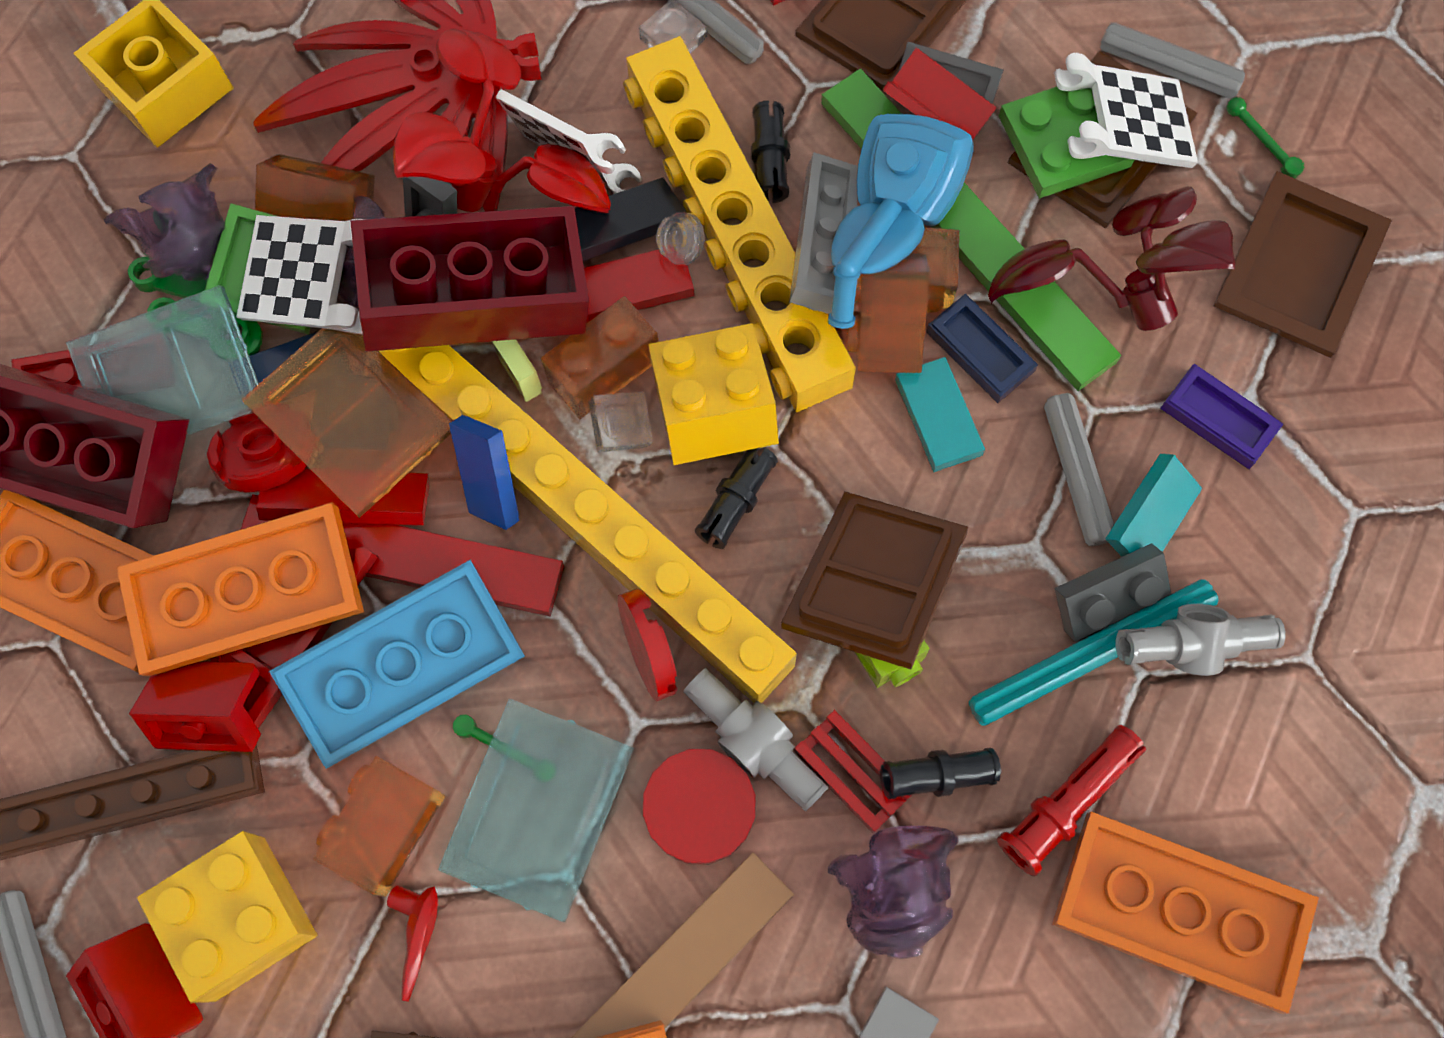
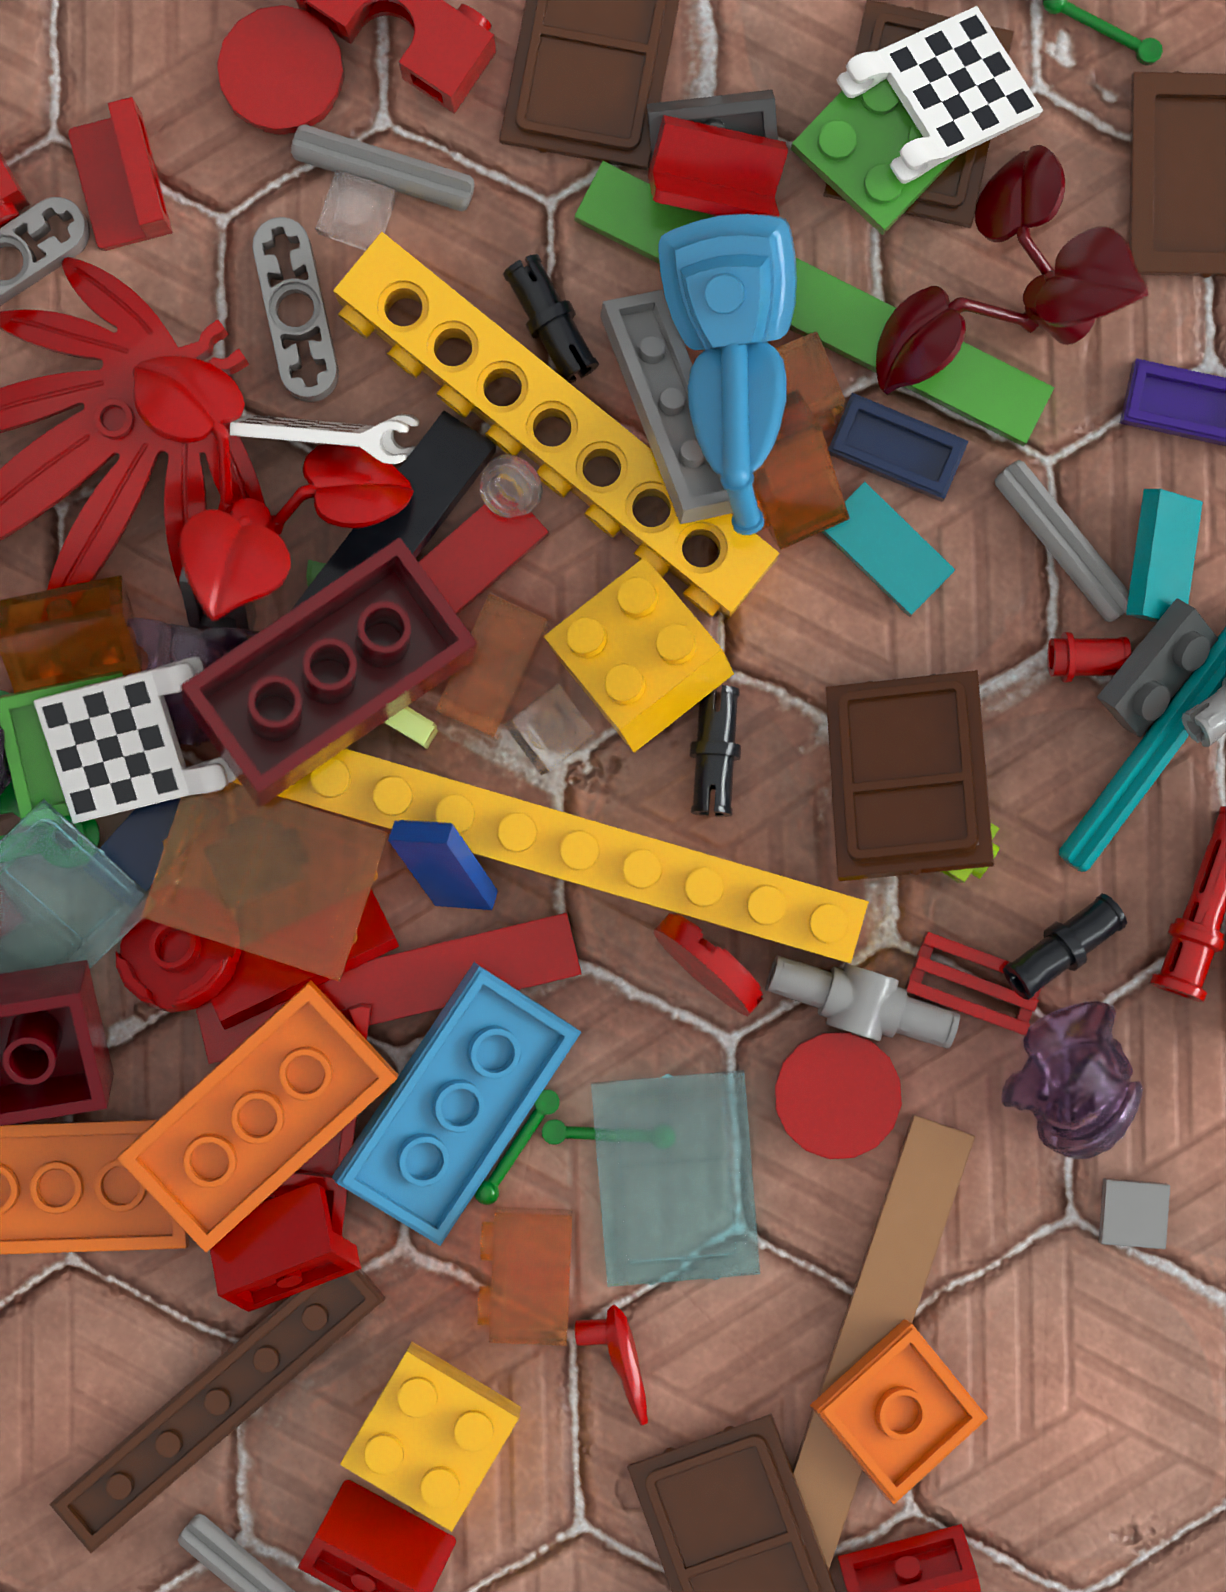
camera: 30 degrees left, 15 degrees up
none -> light grey beam [252,217,339,402]
none -> green hinge [474,1089,559,1205]
none -> red pin [1047,632,1131,683]

